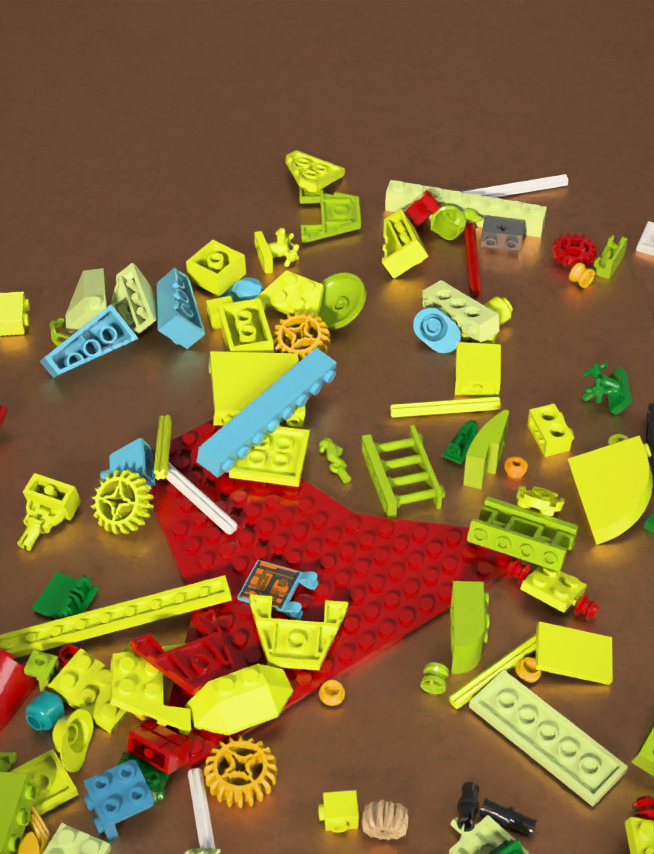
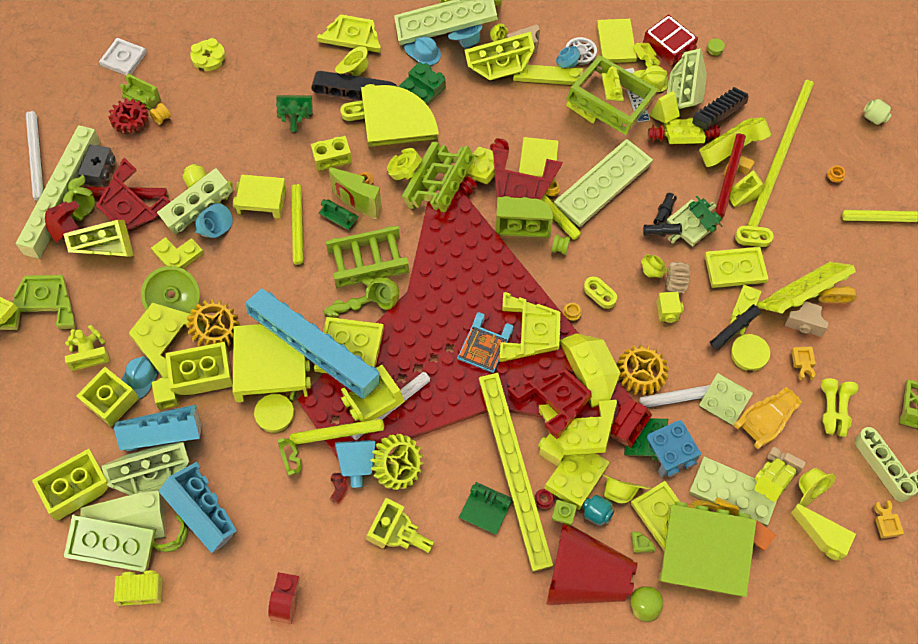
camera: 90 degrees left, 15 degrees up
none -> neon yellow brick [32,449,108,521]
none -> plate [64,515,156,572]
none -> red wing [96,158,170,231]
none -> neon yellow plate [151,237,204,269]
none -> neon yellow tile [254,394,295,433]
none -> lime helmet [277,438,302,476]
none -> clear red arm [330,473,347,504]
none -> neon yellow panel [341,365,405,422]
none -> lime hair [362,277,400,310]
none -> red wing [492,147,563,200]
none -> neon yellow plate [584,276,617,309]
none -> neon yellow plate [641,254,667,278]

